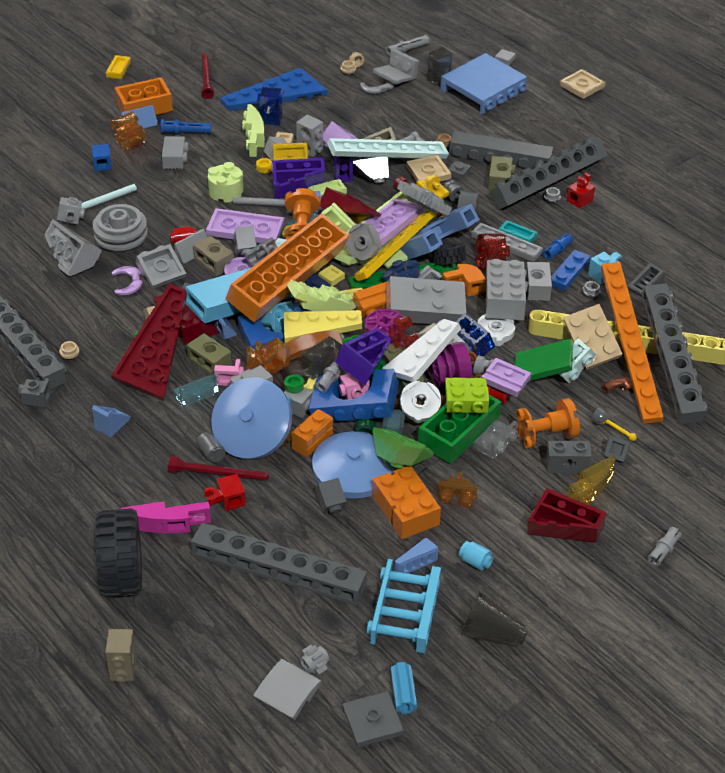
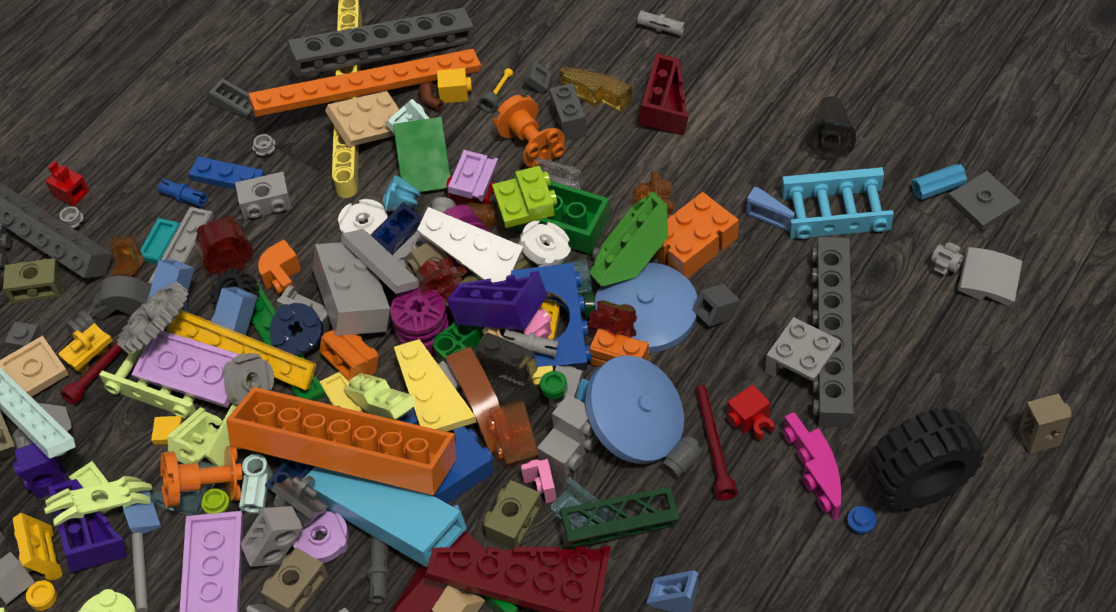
camera: 100 degrees left, 10 degrees up
dark red wedge [320,187,381,217] -> none
medium azure brick [459,541,493,571] -> none
light grey brick [486,259,526,320] -> none
medium azure brick [588,252,622,285] -> none
none -> yellowish green piece [44,476,152,526]
none -> clear orange bracket [109,235,145,276]
none -> light grey tile [341,229,419,294]
none -> medium azure hat [382,175,420,212]
none -> yellow brick [437,68,472,103]
none -> dark green fence [560,487,679,549]
none -> clear red hips [590,300,637,337]
none -> light grey bracket [765,317,840,381]

